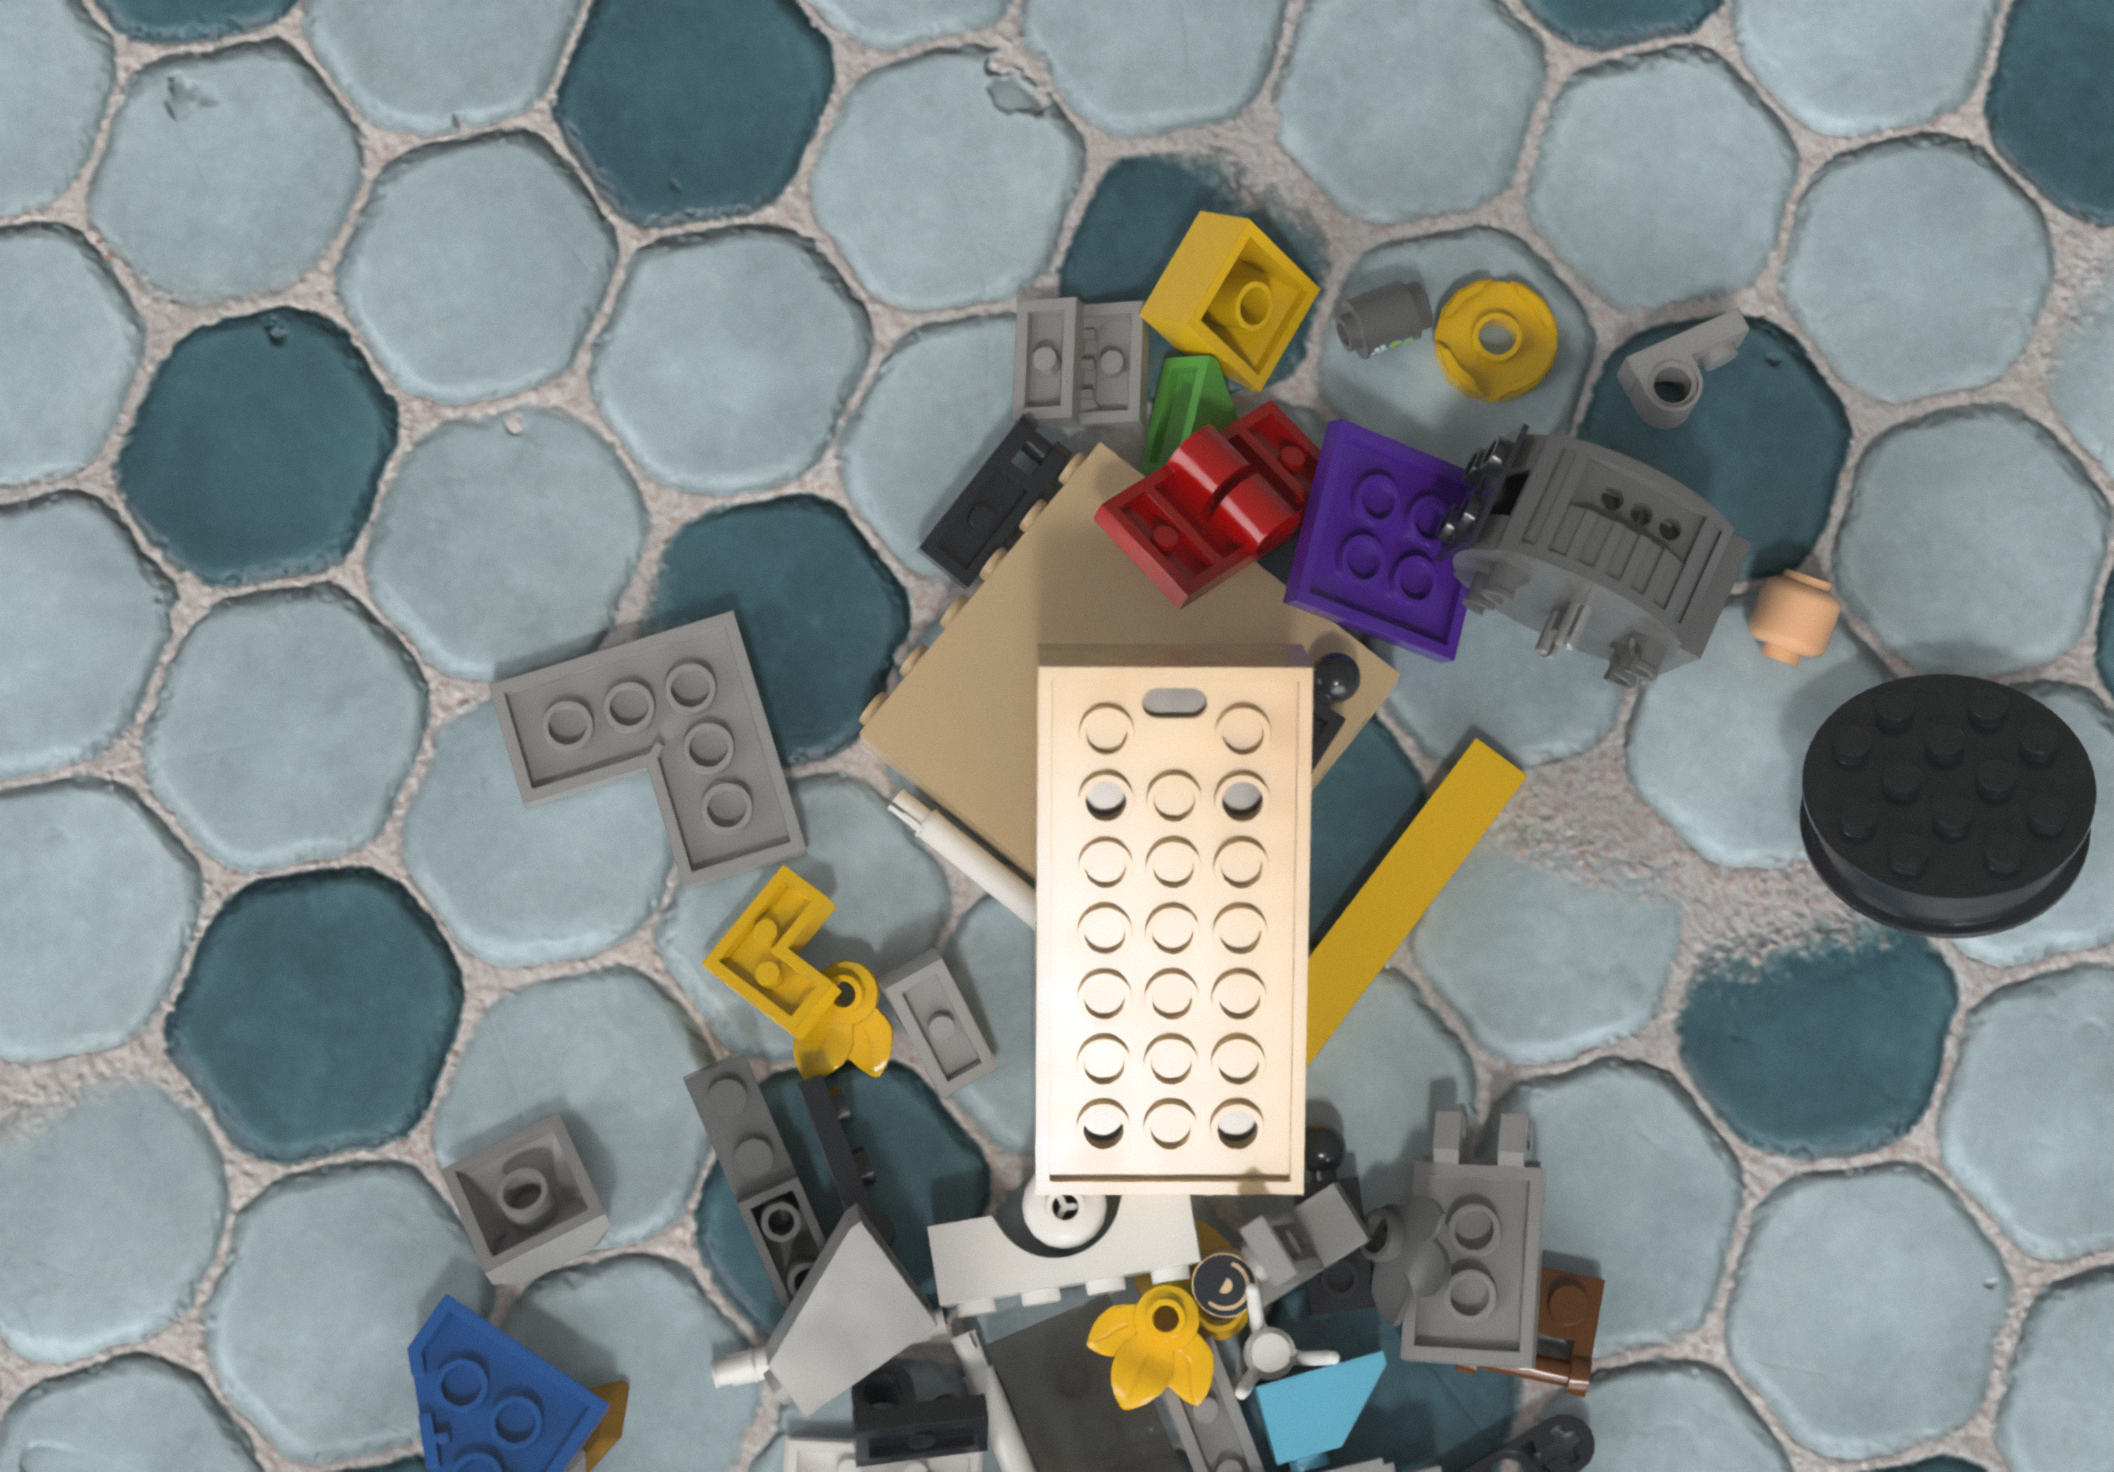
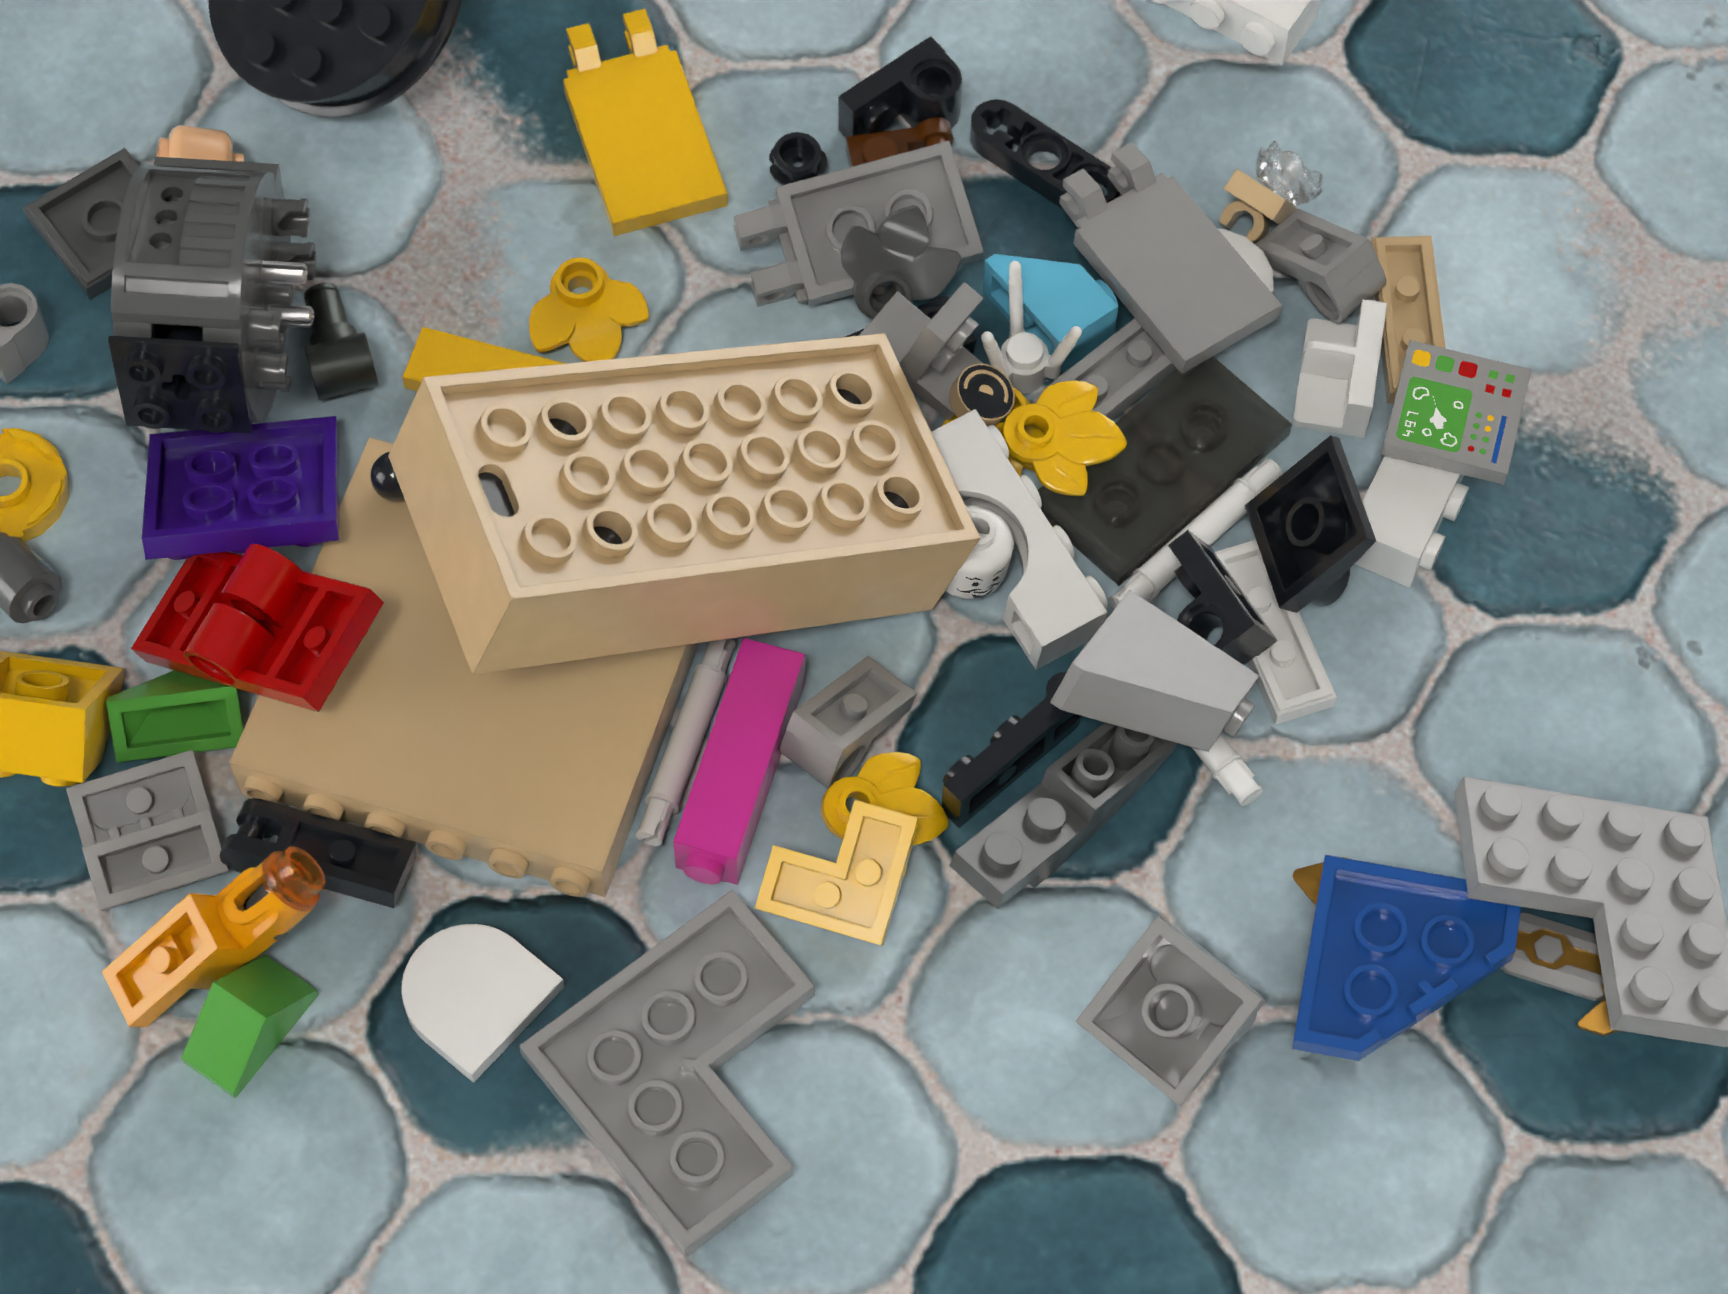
camera: 110 degrees left, 15 degrees down
none -> dark grey tile [23,148,139,300]
none -> light orange plate [102,847,326,1027]
none -> bright green slope [181,955,319,1099]
none -> pearl dark grey pin [304,283,379,400]
none -> white tile [402,924,564,1083]
none -> yellow plate [529,257,649,362]
none -> yellow tile [563,9,728,236]
none -> dark pink brick [673,638,805,885]
none -> black plate [769,132,827,185]
none -> black plate [838,36,962,138]

